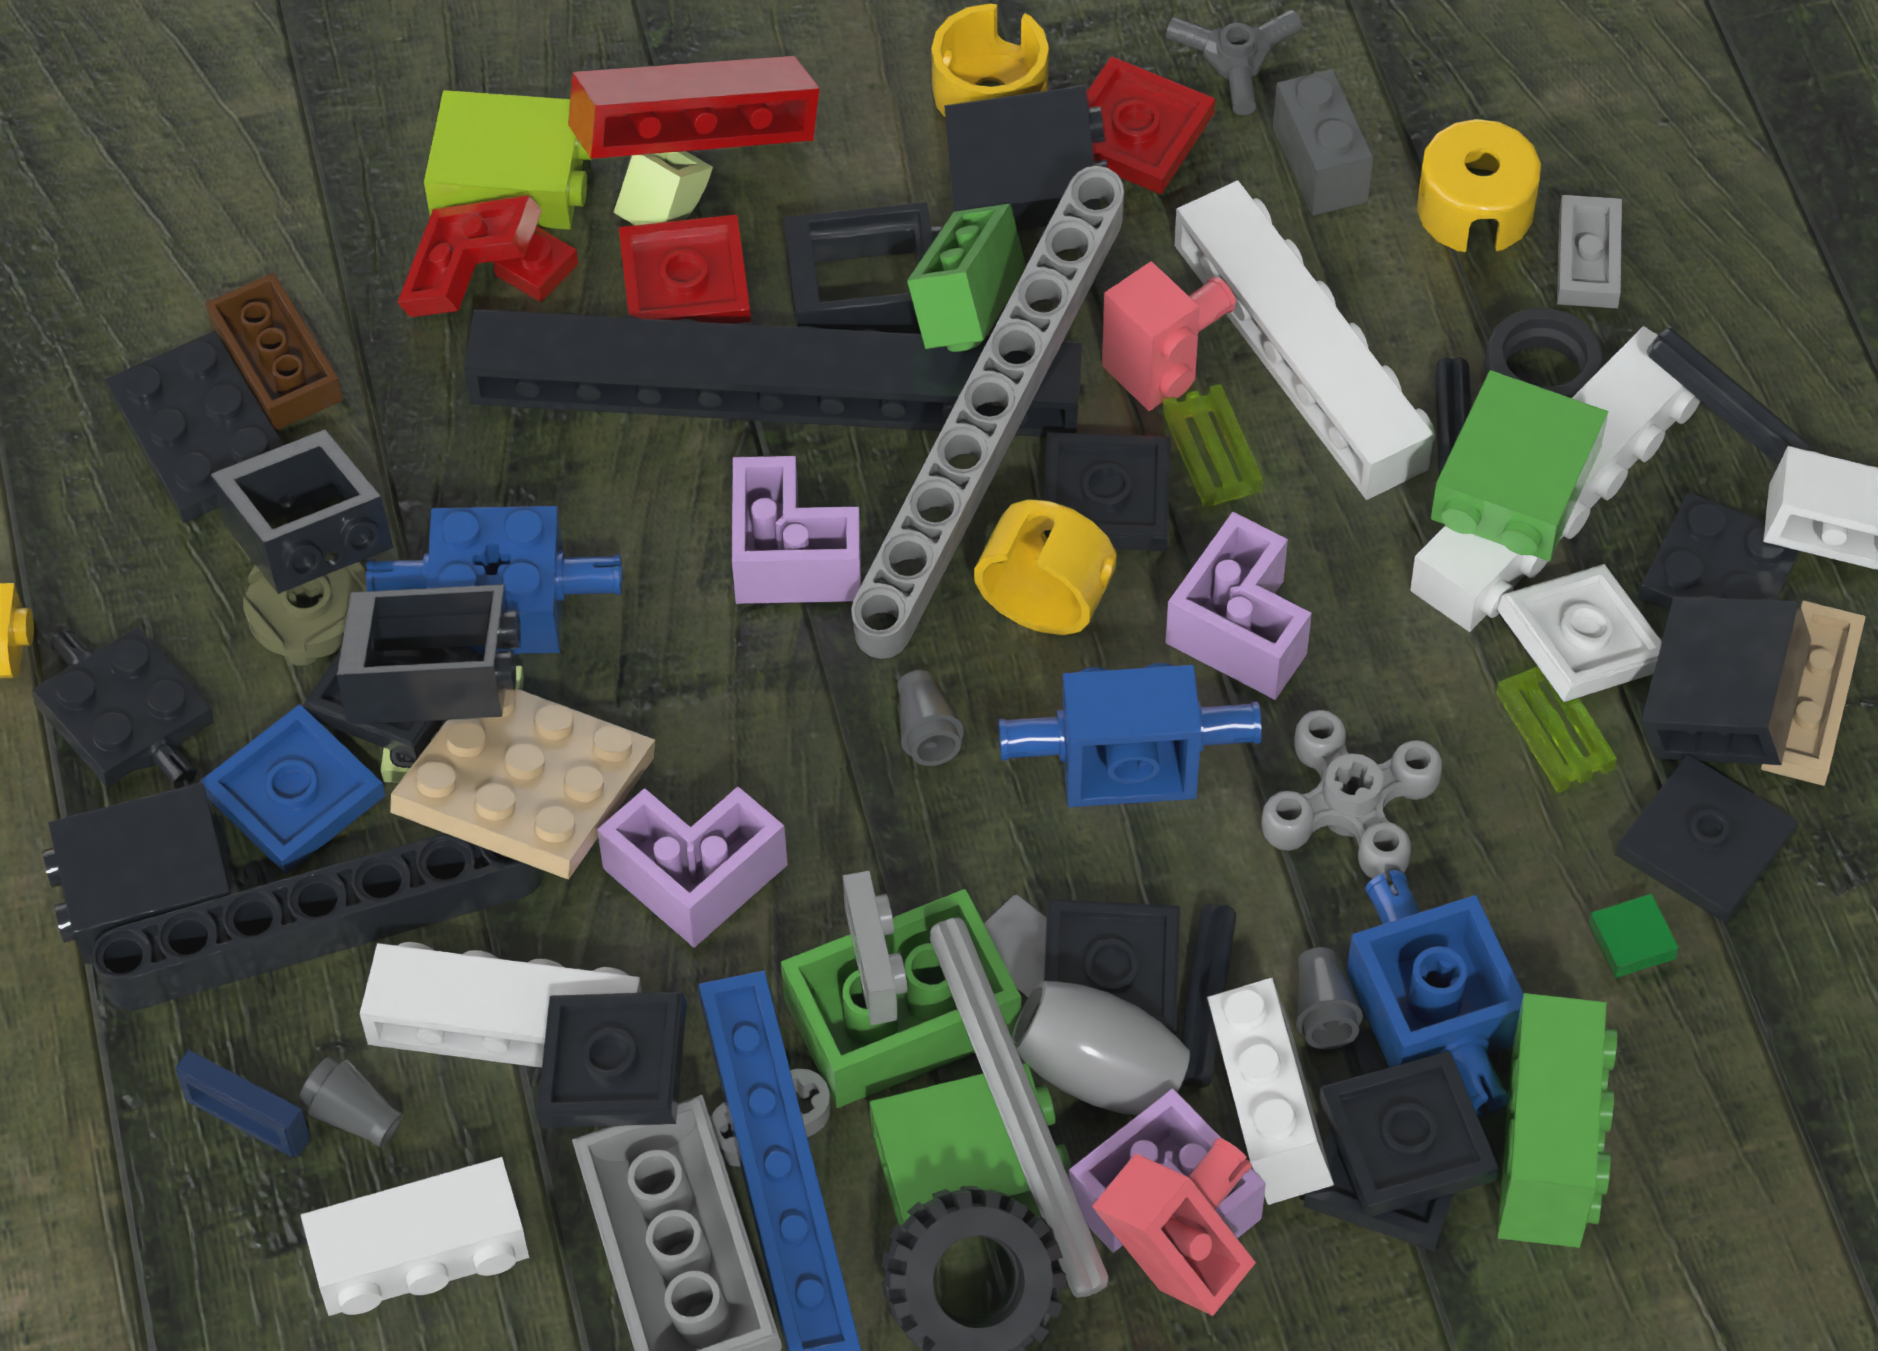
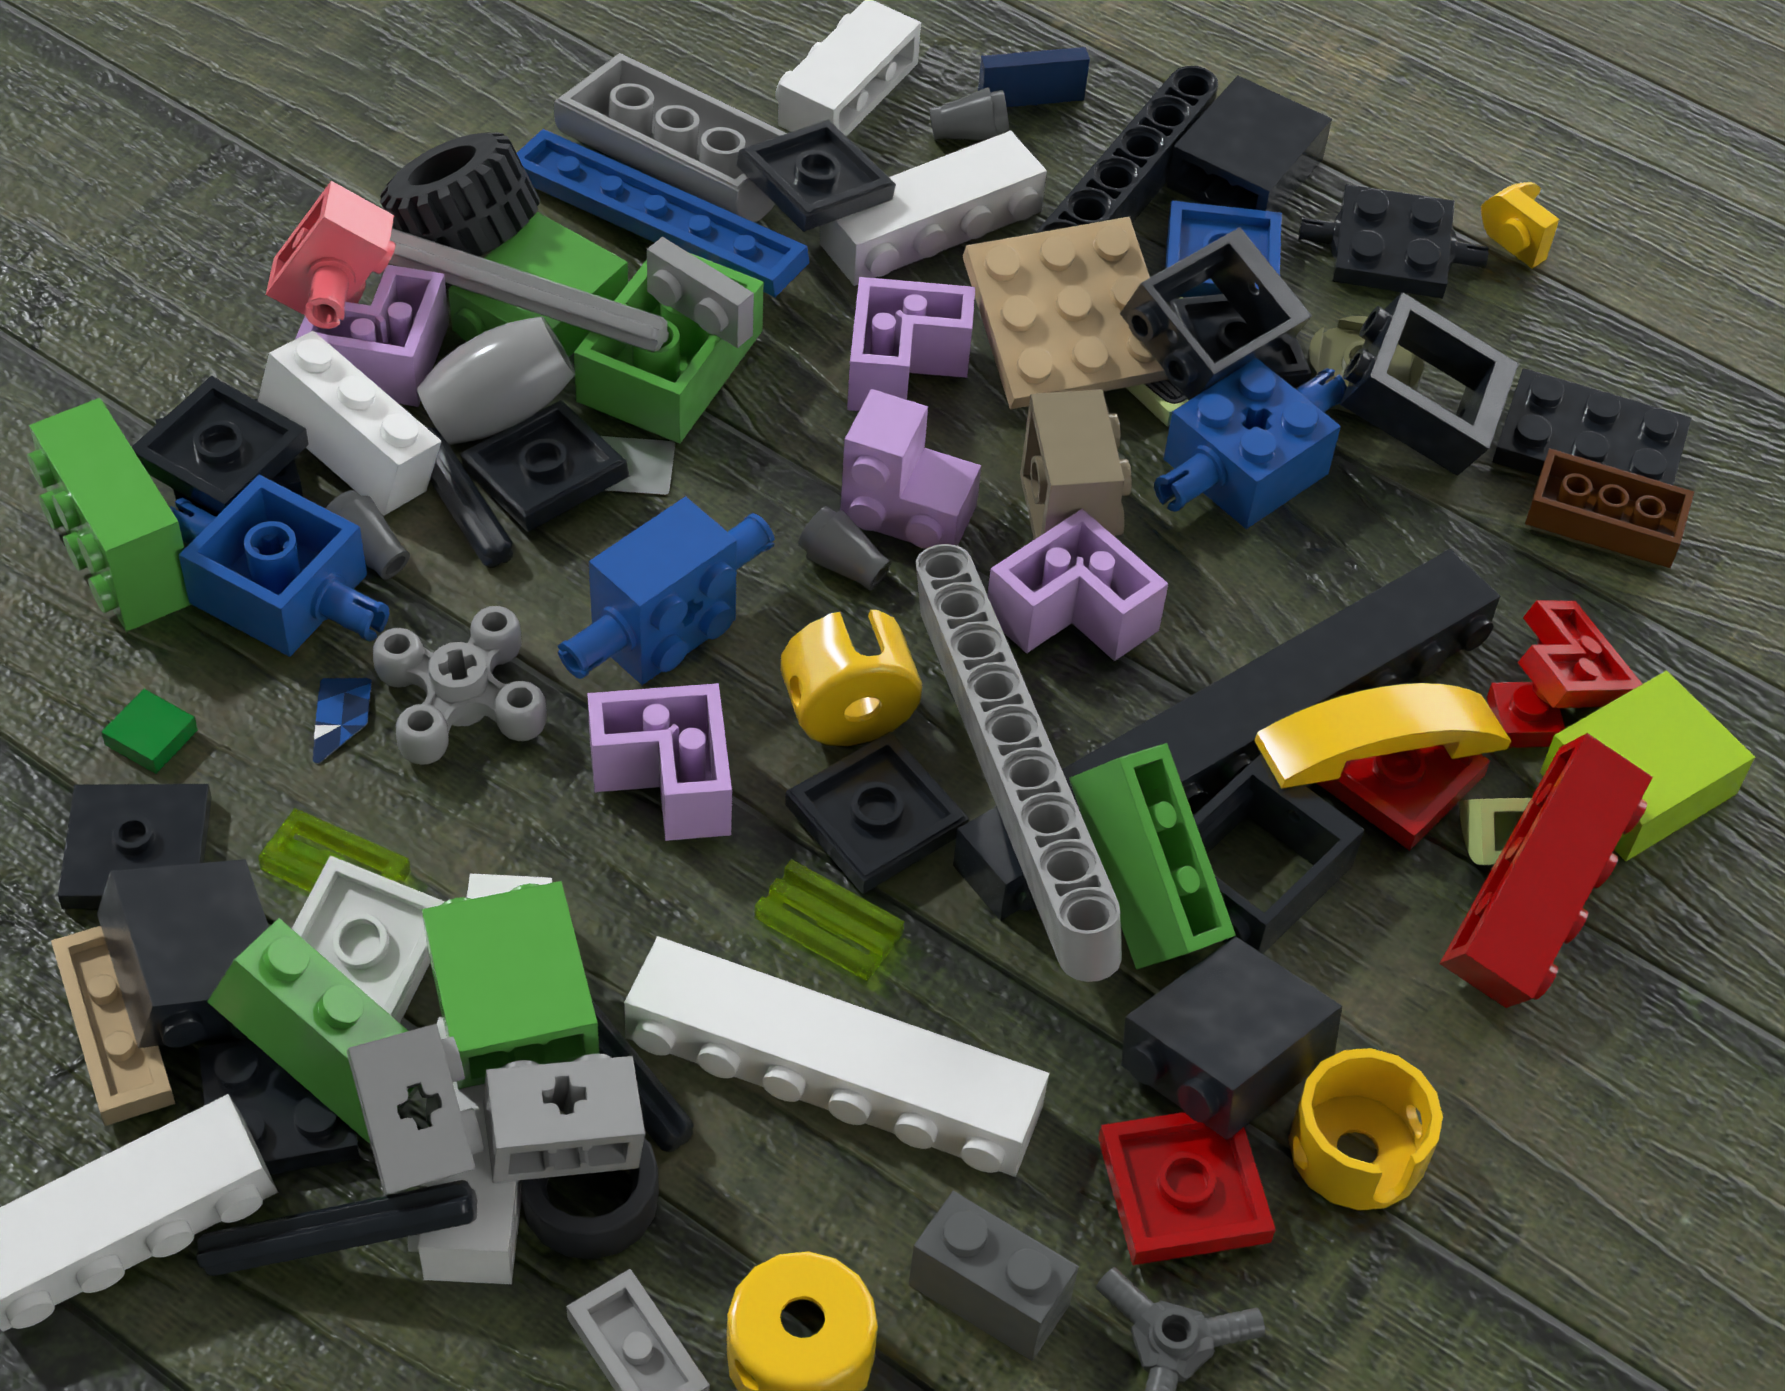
camera: 135 degrees right, 5 degrees down
coral brick [1102,261,1236,411] -> none
none -> bright green brick [207,918,418,1143]
none -> sticker [313,678,372,764]
none -> light grey brick [347,1023,484,1195]
none -> light grey brick [483,1054,645,1183]
none -> lavender brick [840,389,981,549]
none -> dark tan brick [1020,389,1132,540]
none -> yellow slope [1255,683,1511,789]

